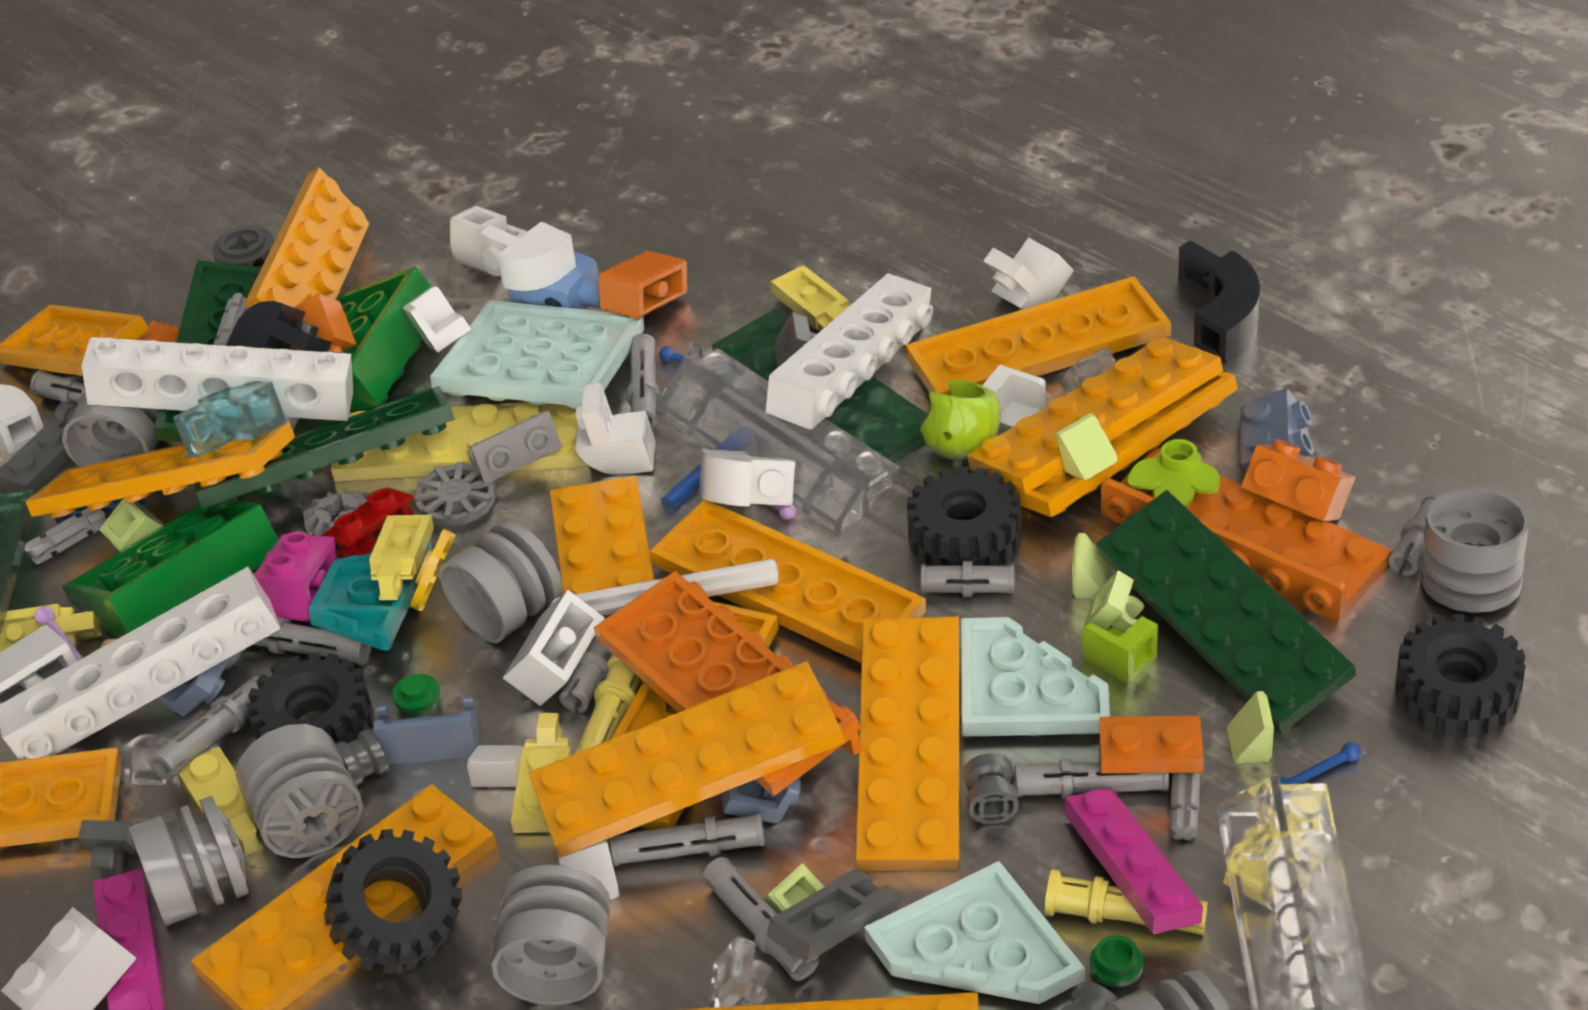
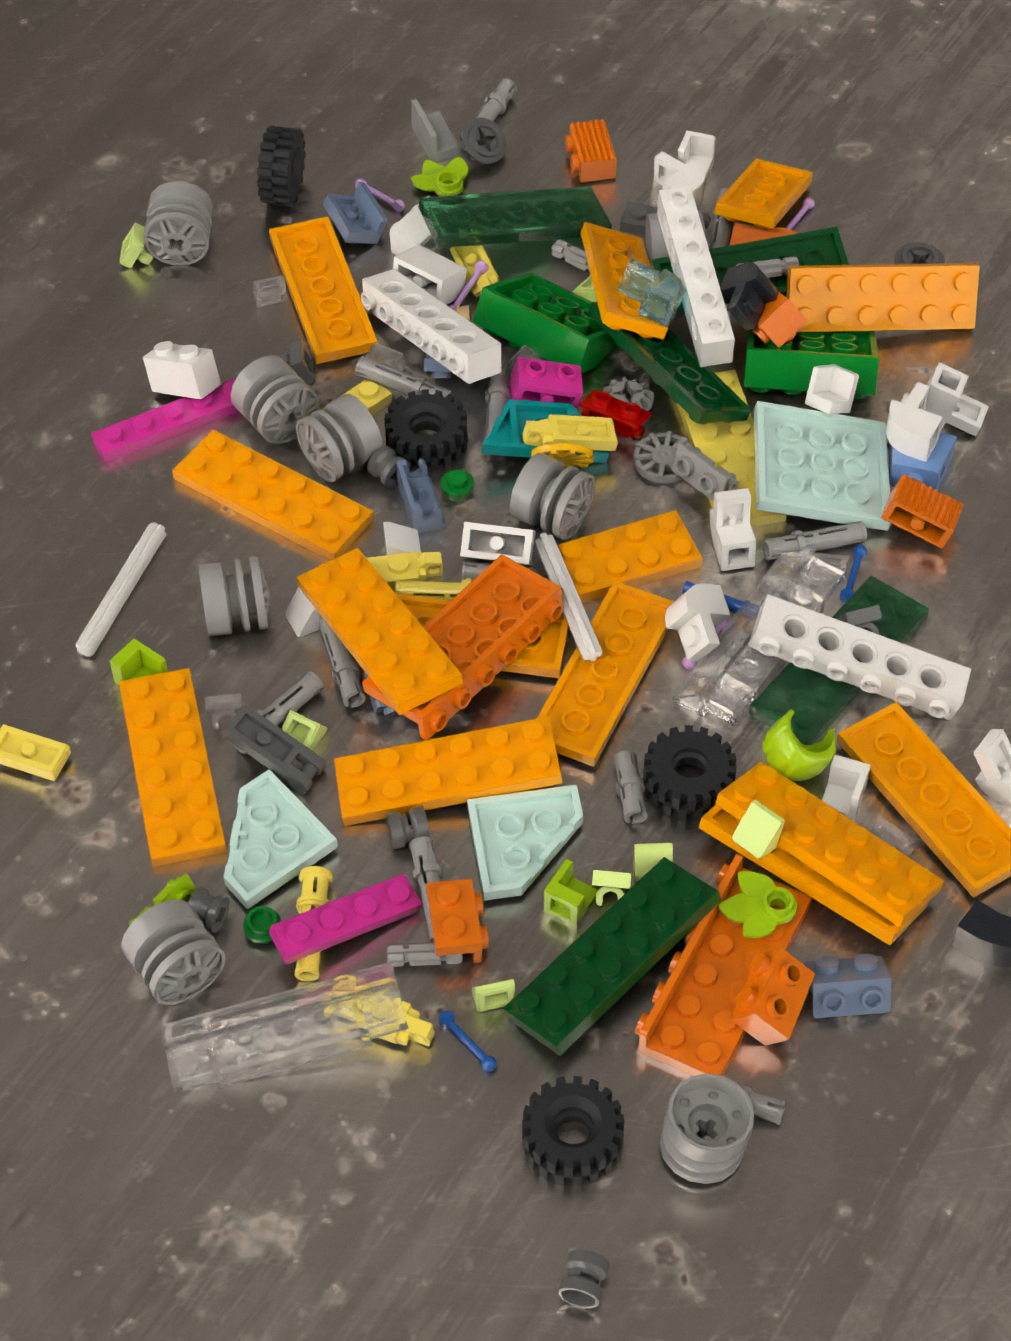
camera: 75 degrees right, 10 degrees up
black tyre [324,829,462,973] -> none
light yellow hinge [770,265,850,331] -> none

